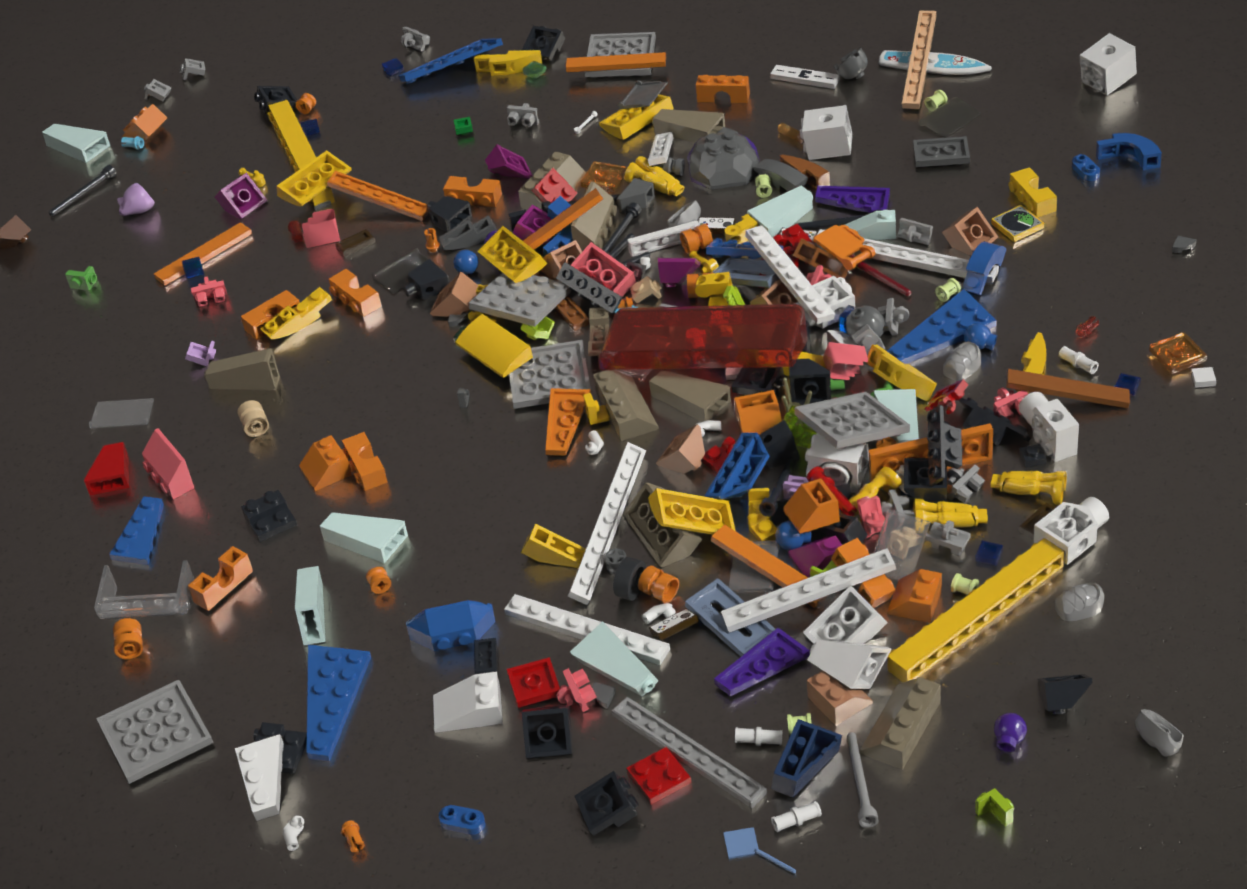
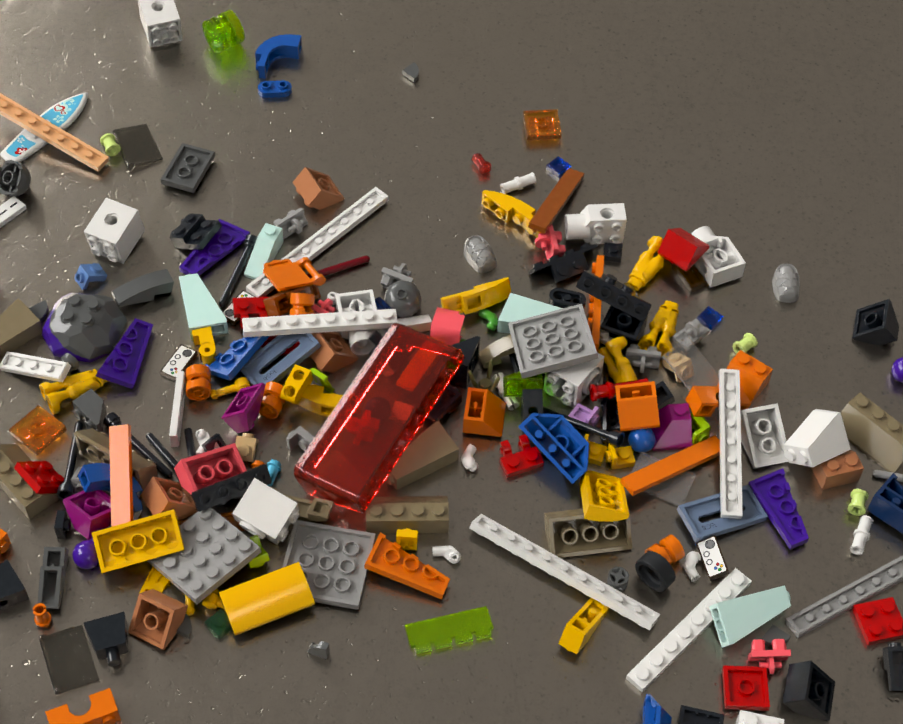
camera: 80 degrees left, 10 degrees up
blue piece [453,249,479,275] -> none
nougat slope [656,424,705,474] -> none
light grey piece [666,200,701,227] -> none
yellowish green bush [755,174,772,198] -> none
clear orange axle [778,123,804,144] -> none
dark orange slope [780,155,830,190] -> none
light grey bracket [852,324,885,355] -> none
coral hips [857,495,886,538] -> none
blue wing [887,289,997,364] -> none
yellow brick [887,538,1065,682] -> none
red plate [924,379,968,415] -> none
yellowish green bush [935,278,961,302] -> none
blue arch [962,241,1007,296] -> none
blue piece [964,323,998,350] -> none
tile [991,205,1044,242] -> none
yellow arch [1008,167,1057,218] -> none
white tile [1191,367,1216,388] -> none
none -> medium blue bracket [74,263,107,290]
none -> dark purple wing [96,318,153,389]
none -> black plate [169,213,222,250]
none -> clear neon green wheel [202,10,245,53]
none -> white brick [232,478,300,545]
none -> orange wheel [289,293,315,315]
none -> clear neon green windscreen [405,606,493,654]
none -> red slope [658,228,710,272]

